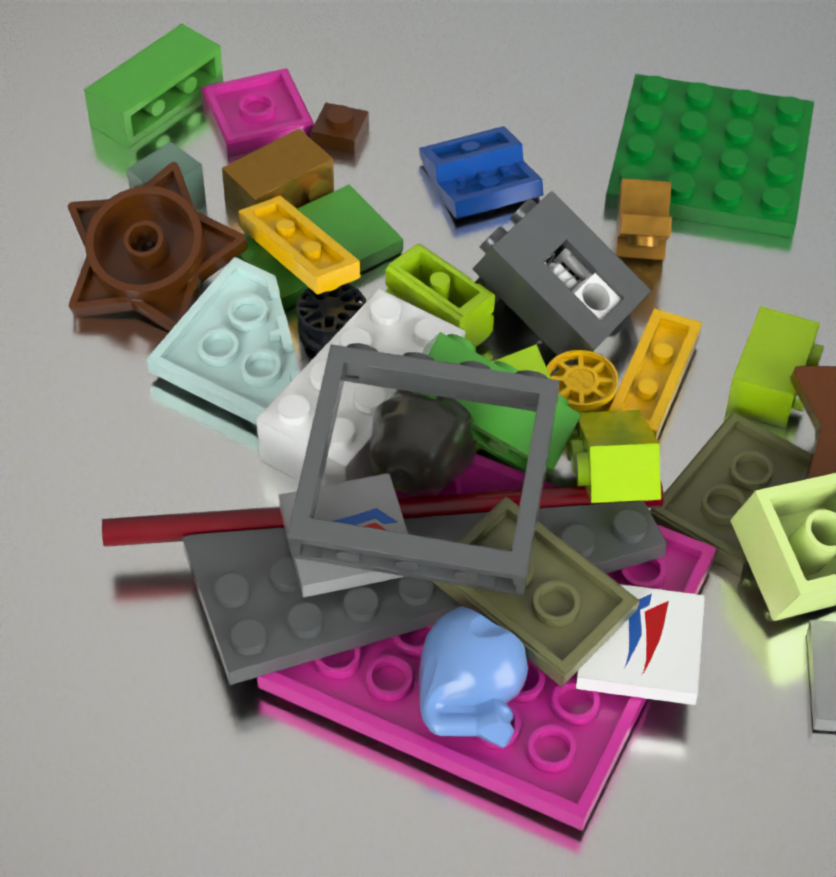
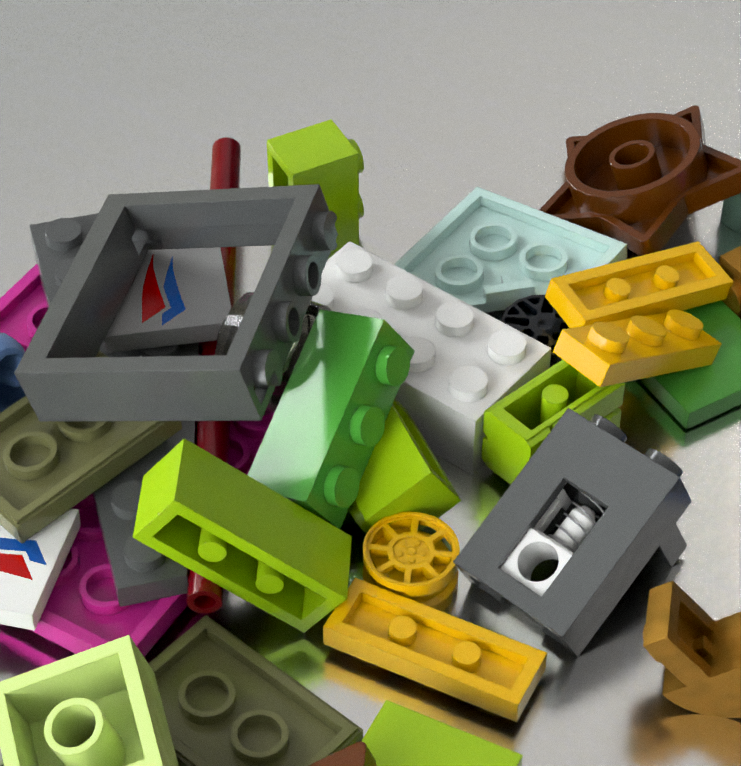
camera: 95 degrees right, 5 degrees down
none -> lime brick [267,119,364,254]
none -> yellow plate [553,309,722,387]

